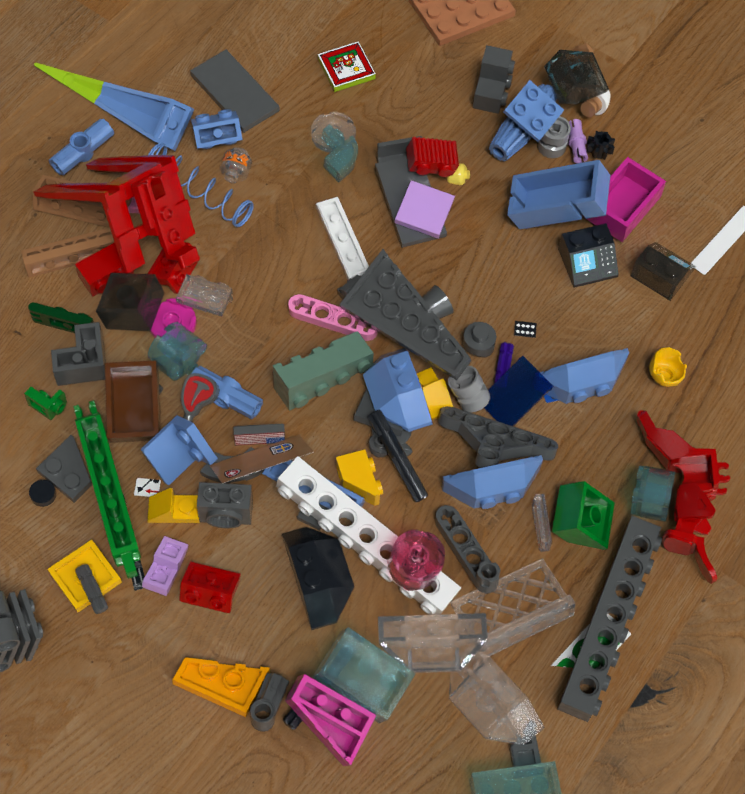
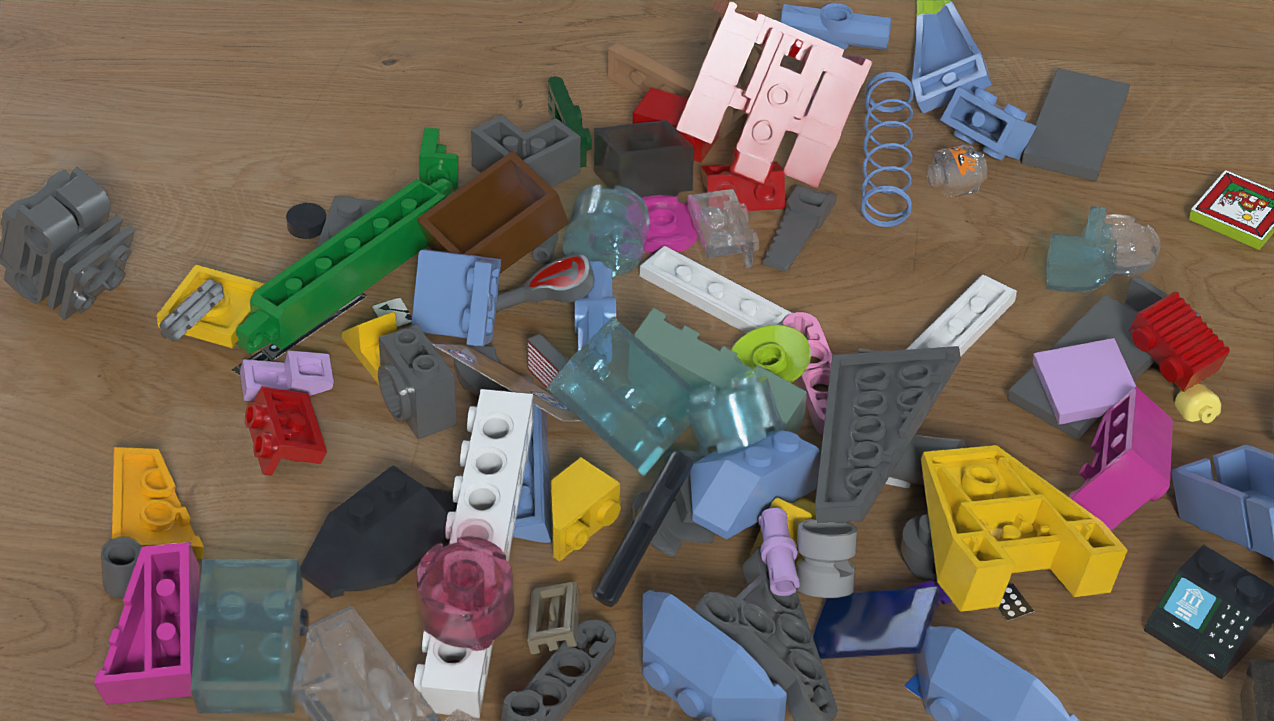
camera: 60 degrees right, 20 degrees down
none -> dark tan tile [527,581,580,654]
none -> clear light blue piece [546,317,709,476]
none -> white tile [640,246,792,334]
none -> clear light blue brick [684,370,784,456]
none -> lime dish [731,325,811,383]
none -> lavender pin [758,508,800,596]
none -> dark grey piece [763,185,837,271]
none -> yellow wedge [921,445,1128,612]
none -> dark pink wedge [1069,387,1173,530]

